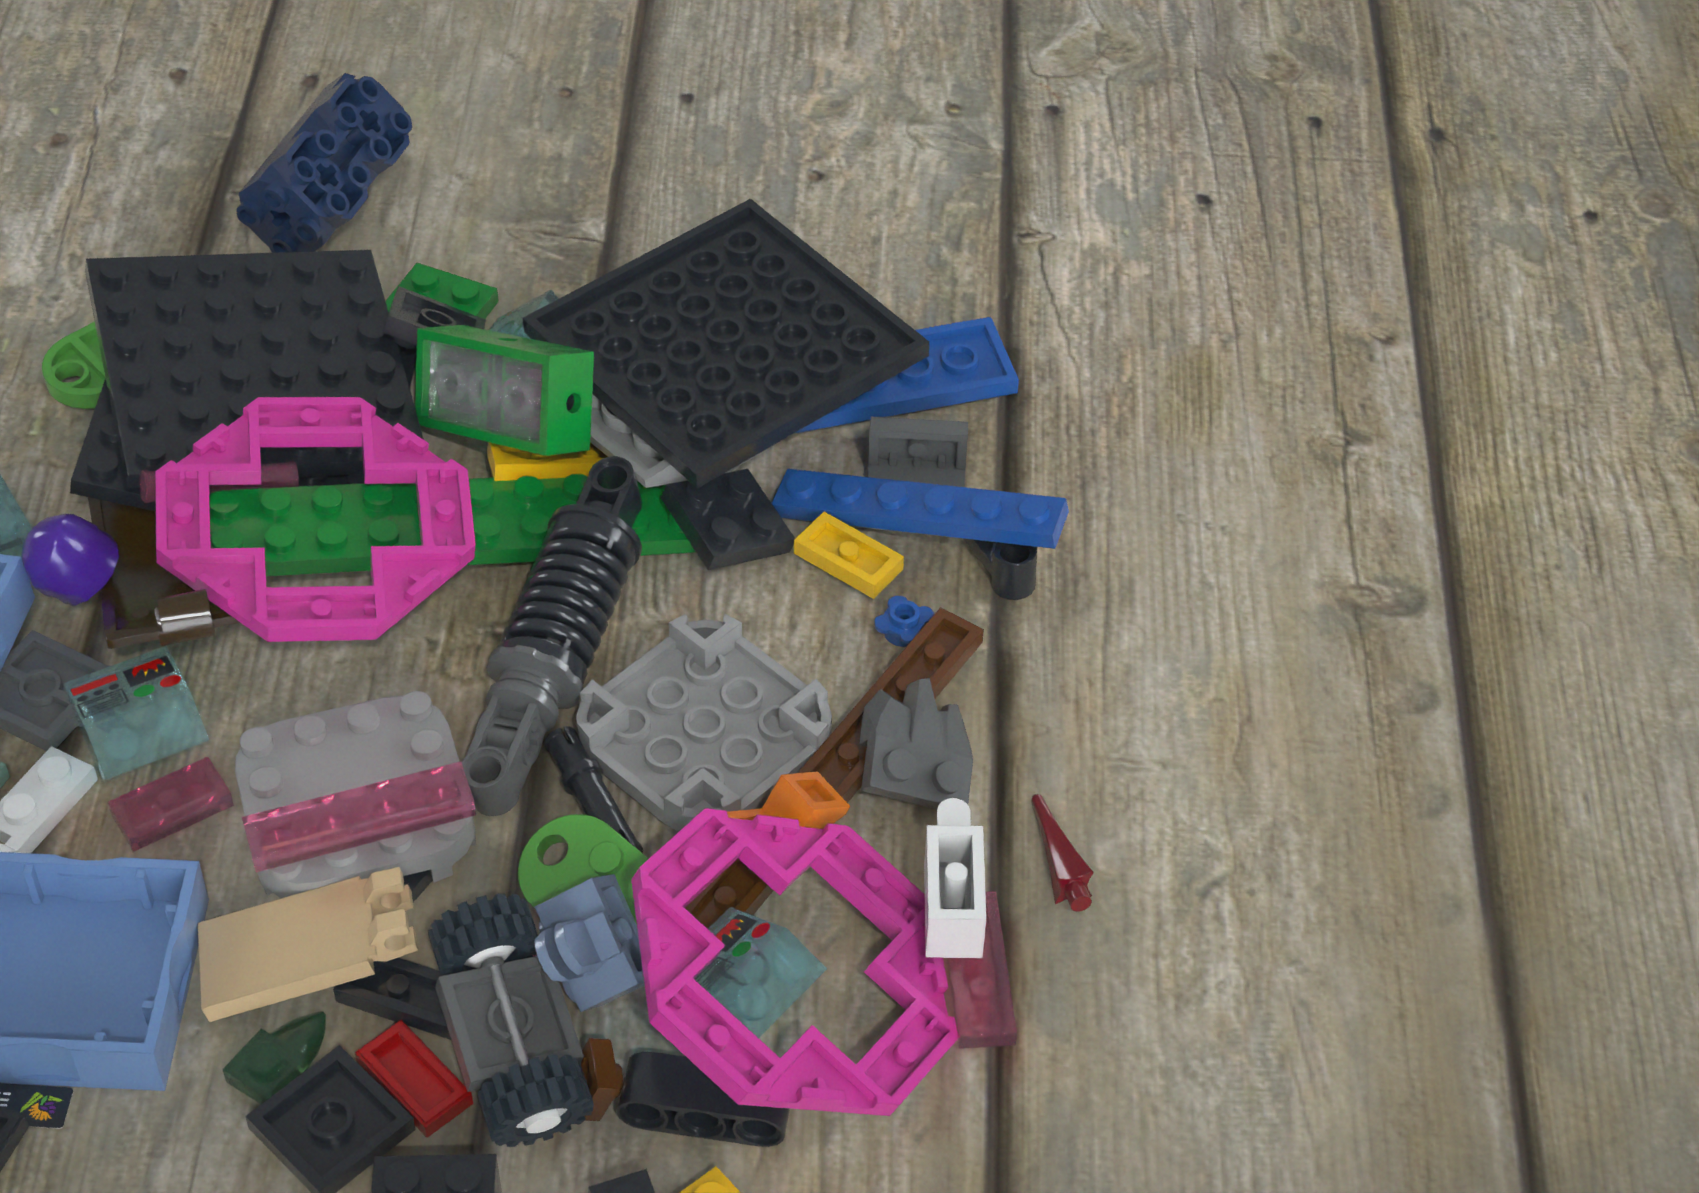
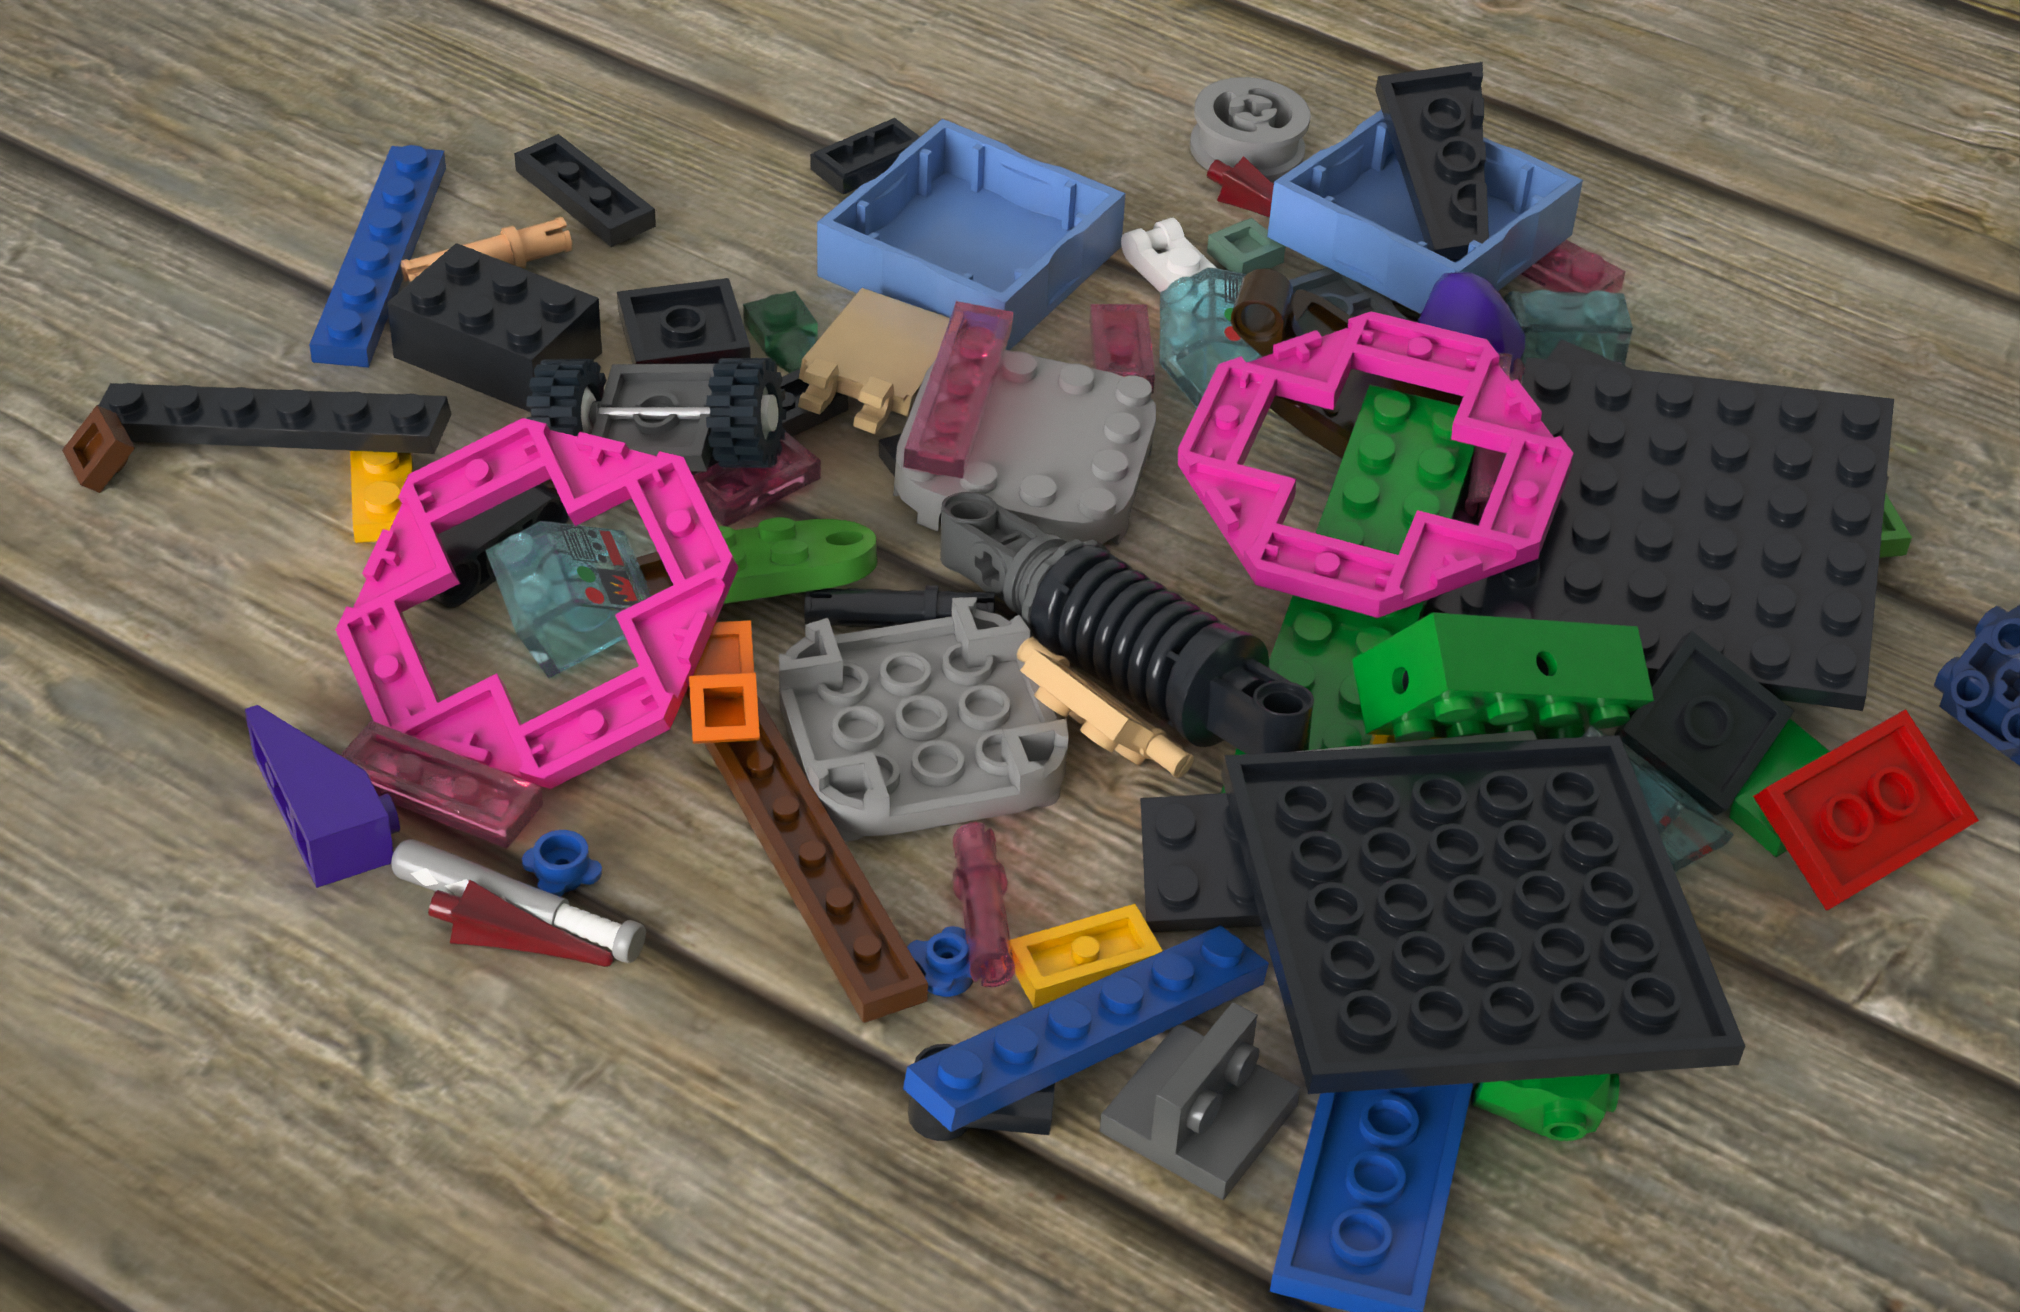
camera: 120 degrees right, 5 degrees down
sand blue brick [534,874,645,1012] -> none
dark grey plate [859,678,973,810] -> none
white brick [924,798,986,958] -> none
none -> dark purple slope [245,705,400,888]
none -> light grey piece [391,839,646,963]
none -> blue plate [522,830,602,896]
none -> clear pink pin [952,822,1016,987]
none -> tan plate [1017,637,1194,778]
none -> red plate [1753,709,1979,911]

